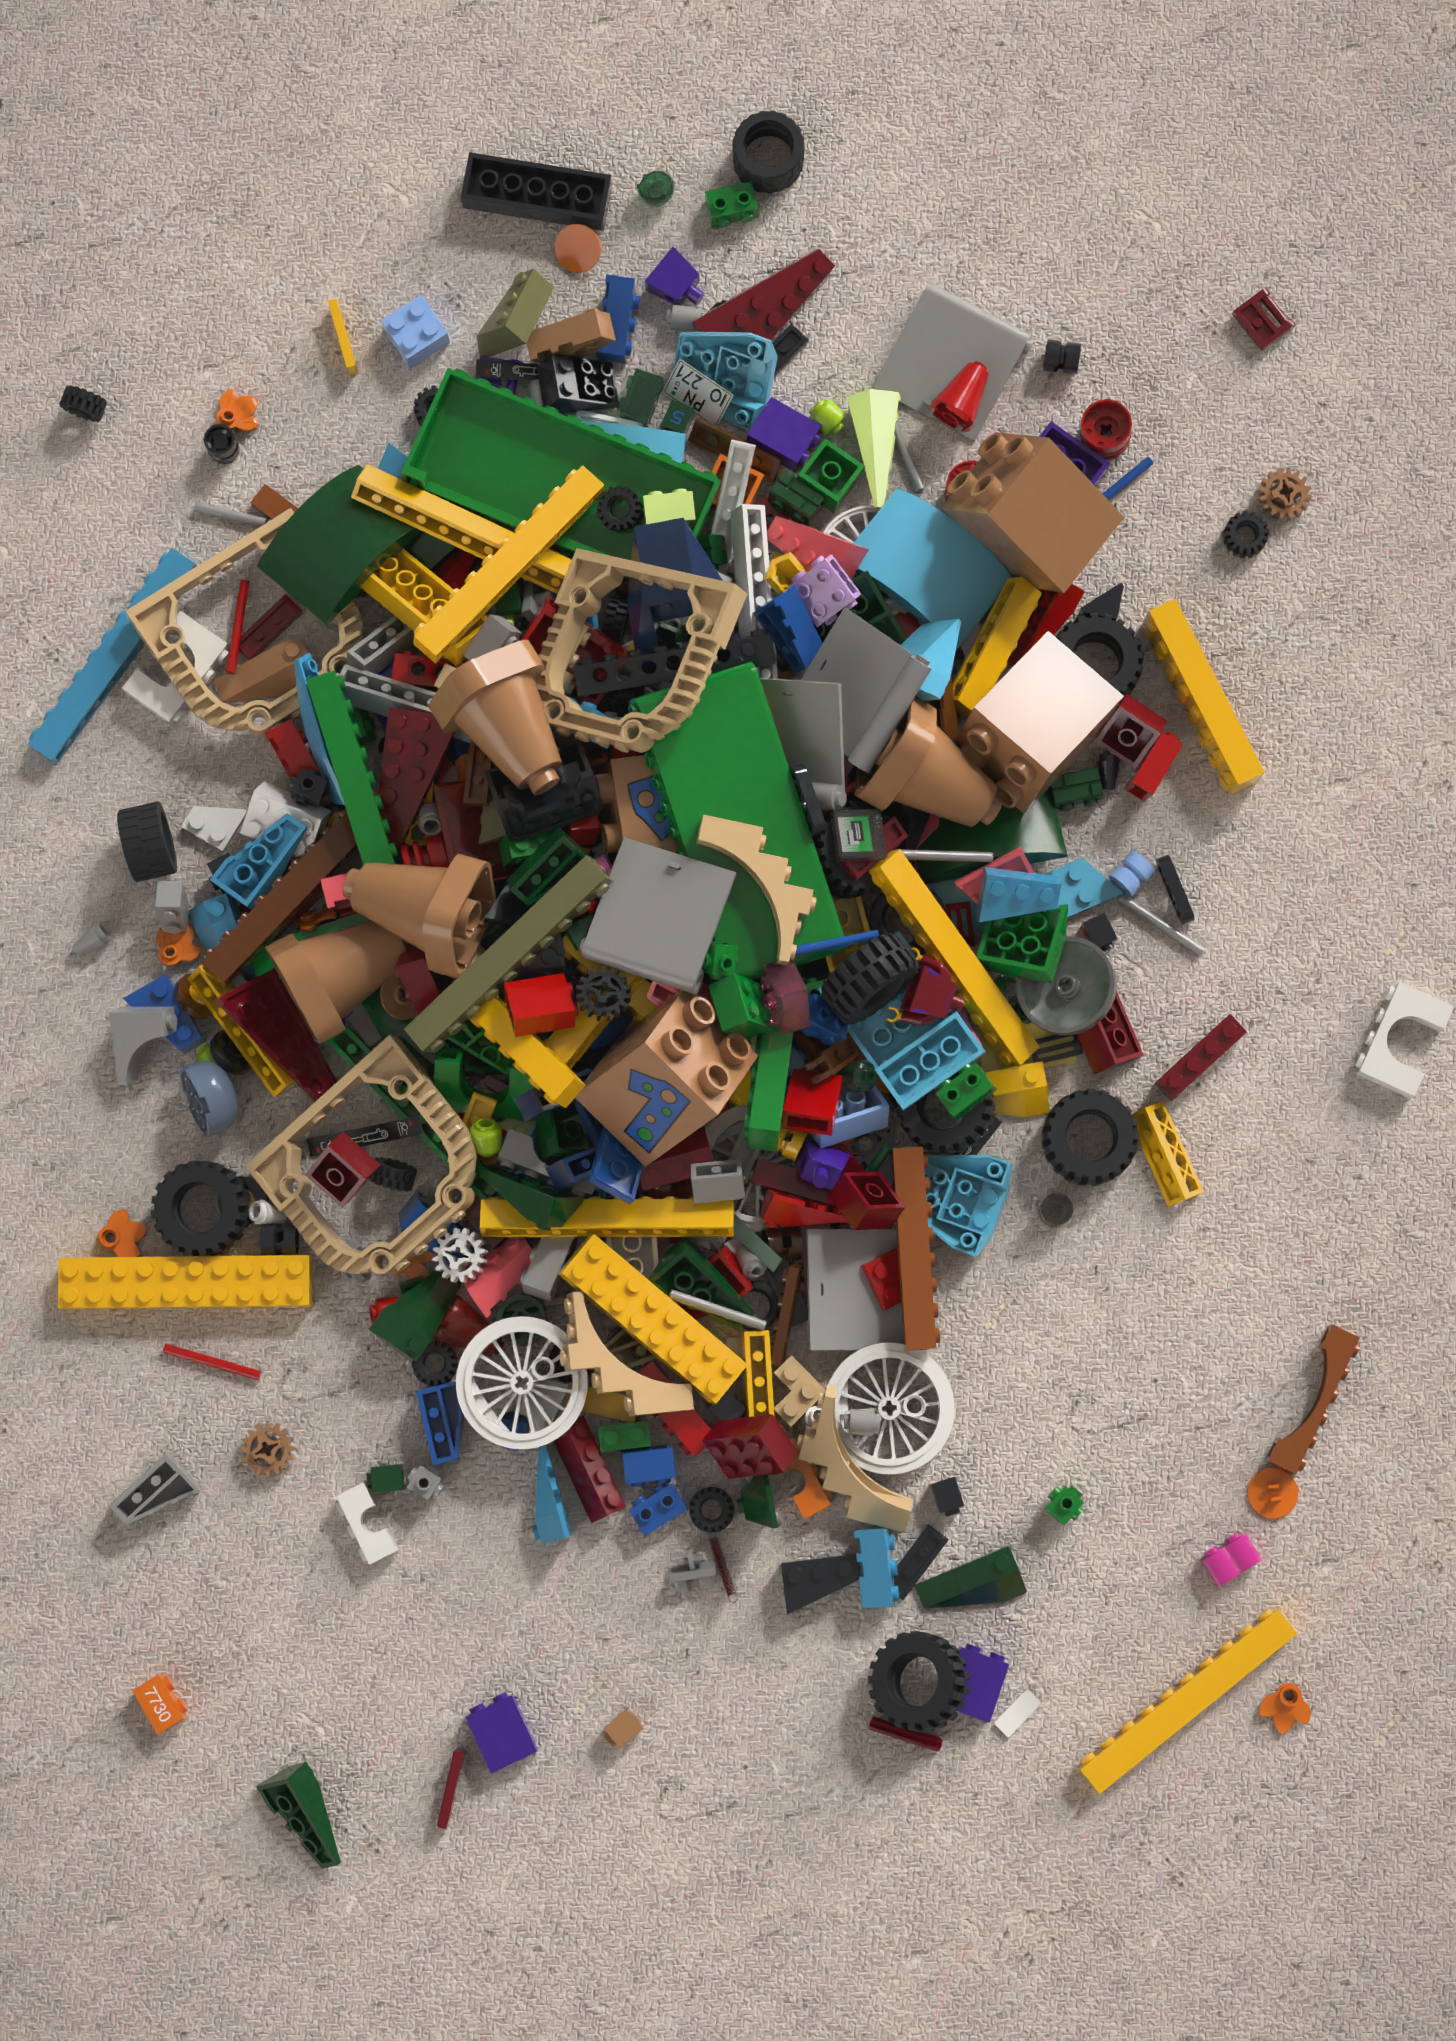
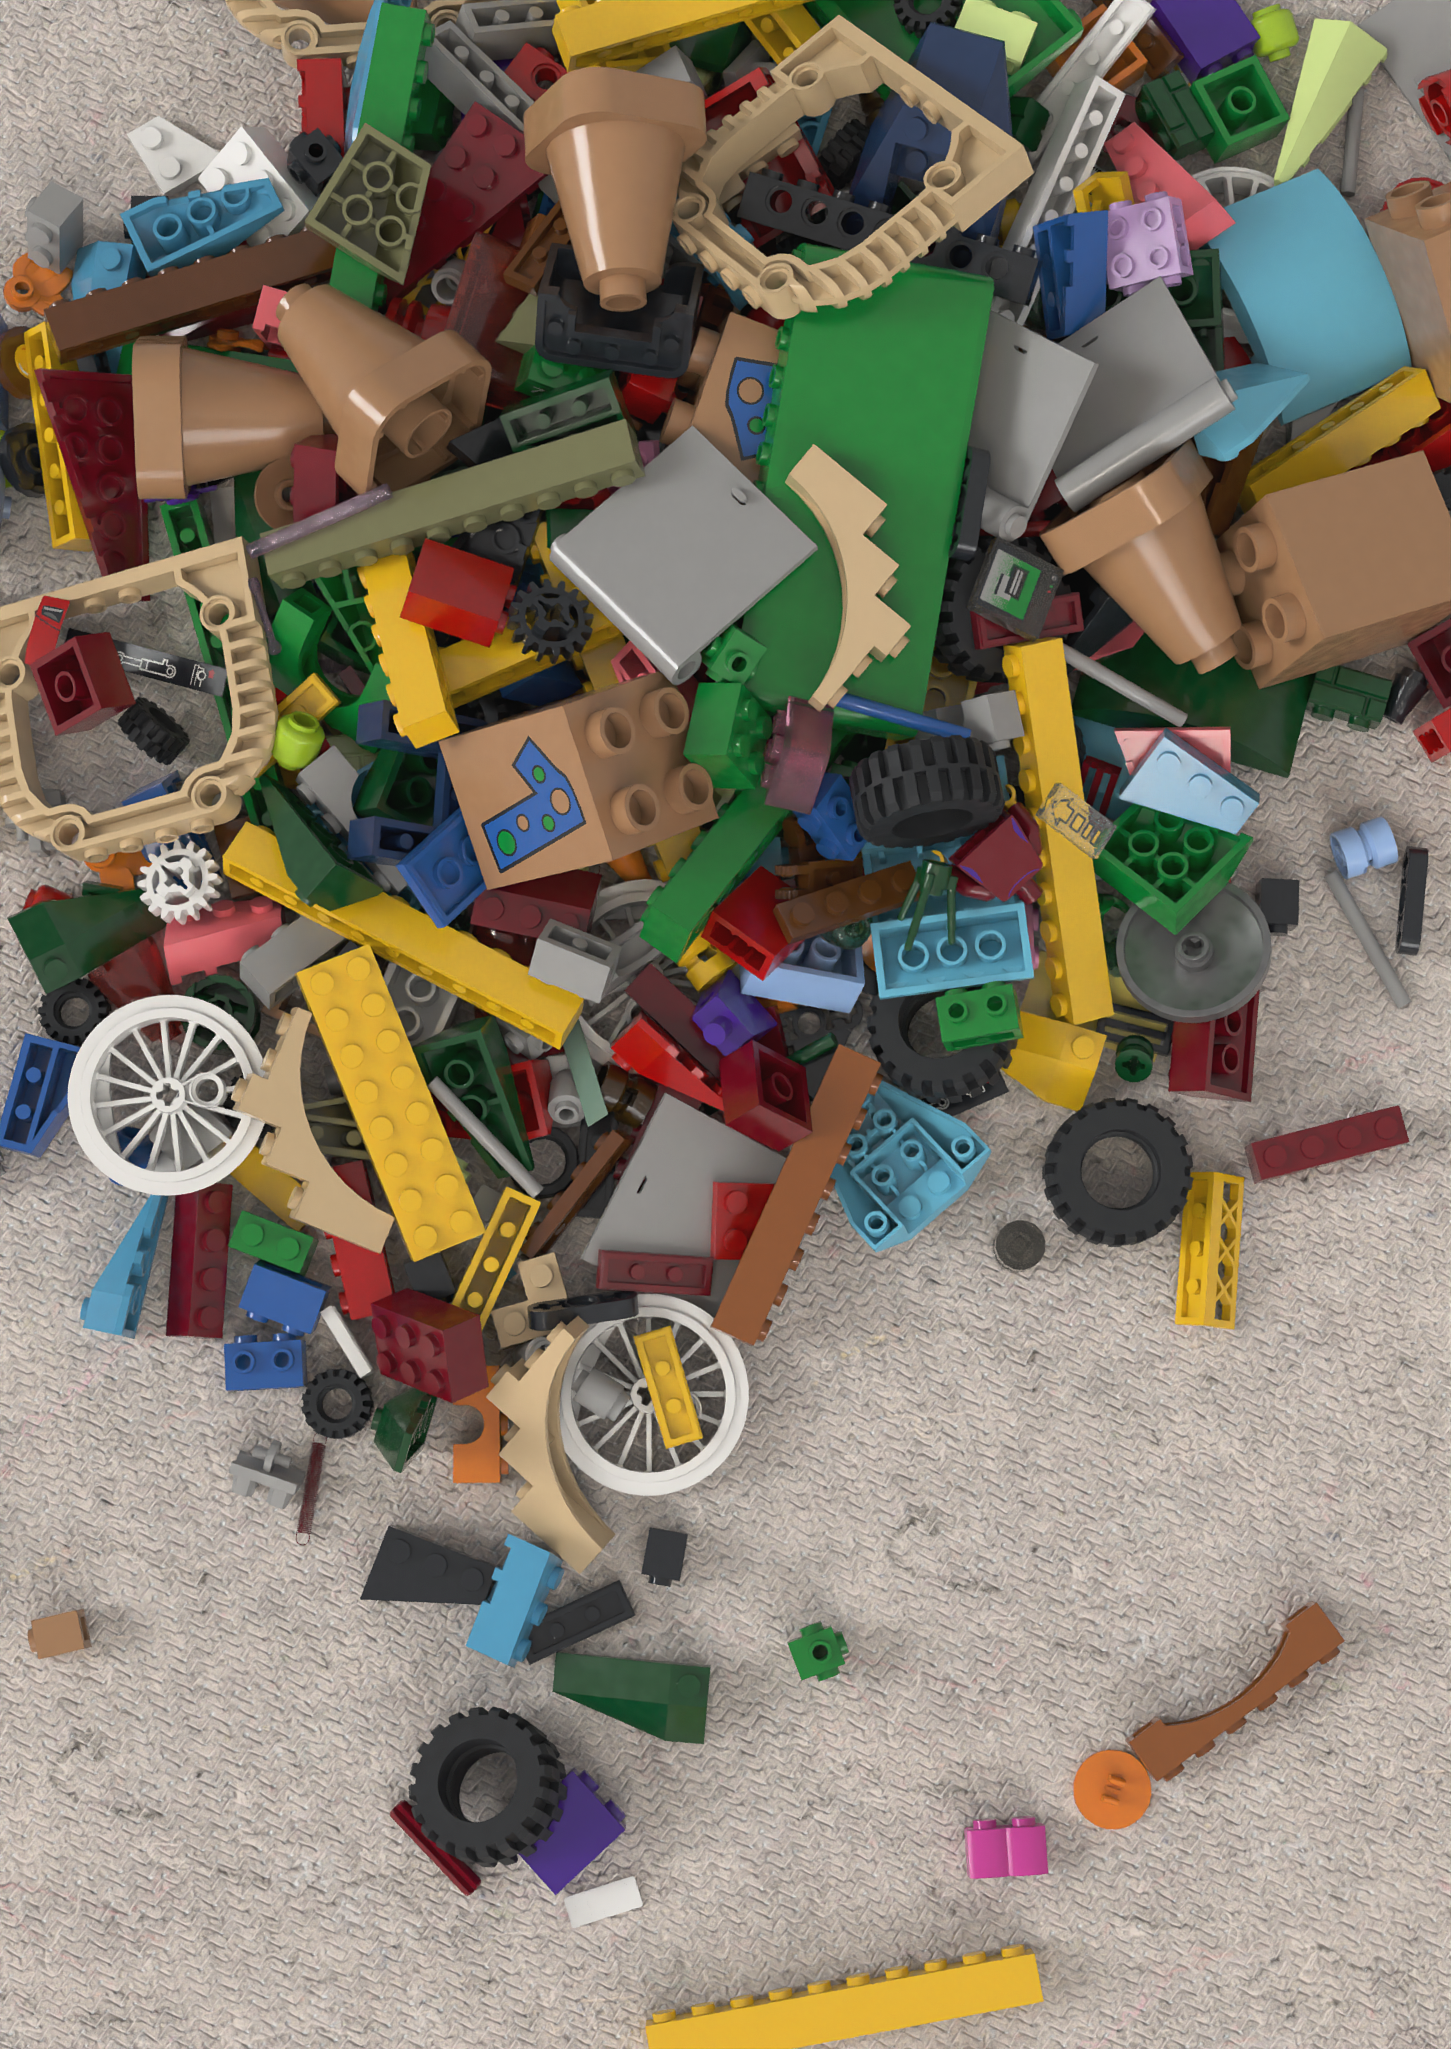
camera: 25 degrees right, 0 degrees up
black tyre [117,801,177,882] -> none
medium azure wing [1043,858,1123,918] -> none
none -> red sticker [24,596,70,665]
none -> bar [246,483,393,559]
none -> hinge [248,577,282,655]
none -> olive wedge [304,123,431,286]
none -> white tile [320,1305,375,1379]
none -> black beam [527,1290,639,1331]
none -> dark red tile [596,1249,714,1296]
none -> yellow tile [633,1326,703,1449]
none -> reddish brown plate [773,860,921,945]
none -> dark green plant [897,859,959,951]
none -> light grey arch [915,690,1025,751]
none -> clear tile [1035,783,1117,859]
none -> dark green wheel [1115,1035,1154,1082]

